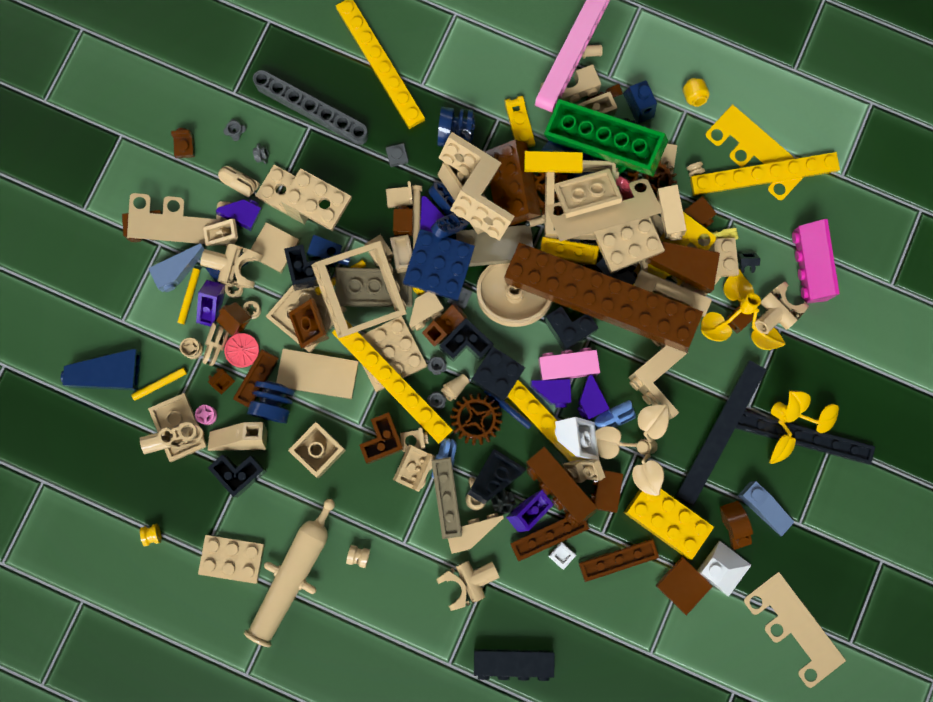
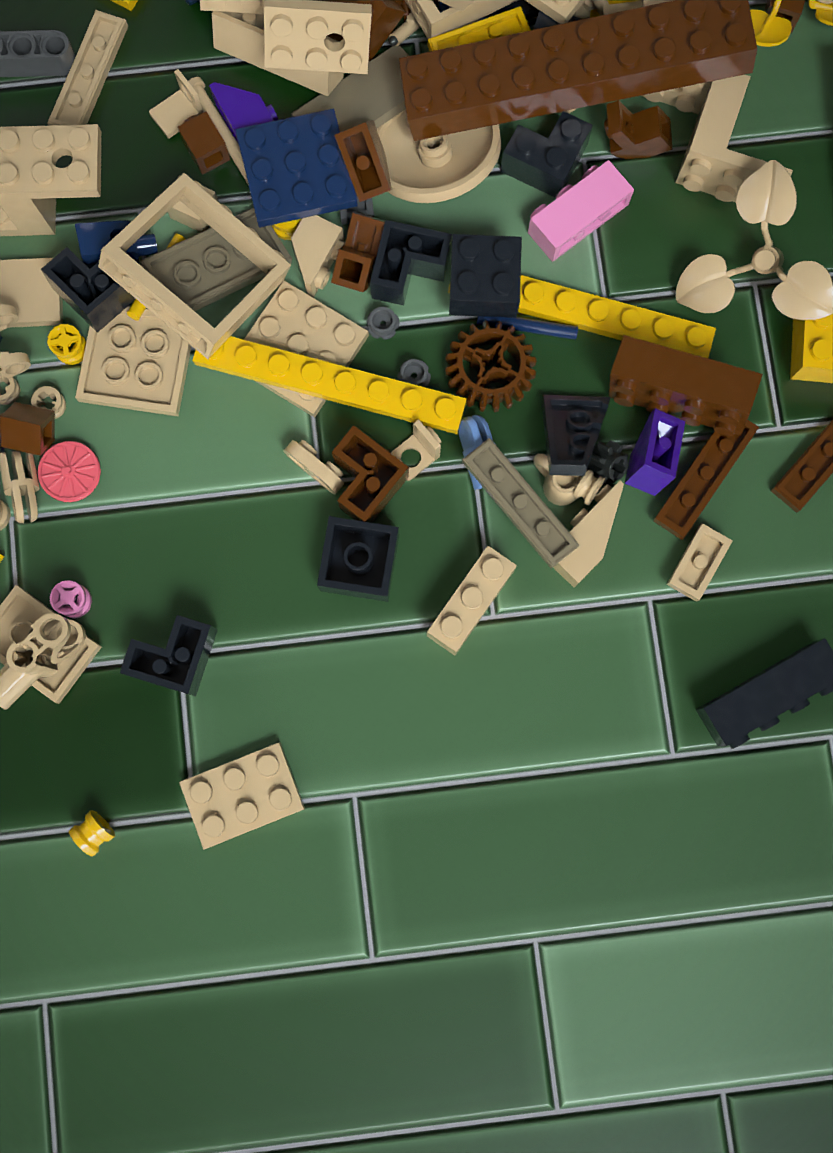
camera: 25 degrees left, 0 degrees up
reddish brown tile [208,368,235,395] -> none
tan slope [208,422,268,451] -> none
reddish brown tile [233,349,279,407] -> none
tan piece [244,499,335,647] -> none
dark blue wheel [247,381,295,424] -> none
tan tile [276,349,359,399] -> none
reddish brown slope [288,298,329,349] -> none
tan brick [288,422,346,478] -> none
tan wheel [346,545,370,568] -> none
dark grey plate [386,143,408,167] -> none
tan tile [390,235,412,273] -> none
tan bracket [393,445,435,492] -> none
dark blue beam [428,182,470,238] -> none
tan connector [436,561,500,611] -> none
tan cone [441,374,469,401] -> none
dark purple slope [530,379,571,408] -> none
white tile [548,542,576,570] -> none
white slope [555,417,599,459] -> none
tan slope [563,459,605,483] -> none
dark purple slope [577,375,609,420] -> none
reddish brown brick [590,470,623,513] -> none
medium blue arm [595,400,636,429] -> none
none -> tan tile [47,10,128,126]
none -> yellow wheel [47,324,86,365]
none -> tan plate [283,440,344,495]
none -> black brick [317,516,399,602]
none -> reddish brown slope [335,120,392,202]
none -> tan brick [427,546,517,656]
none -> tan bush [573,470,605,505]
none -> reddish brown brick [604,100,673,159]
none -> tan plate [666,524,733,602]

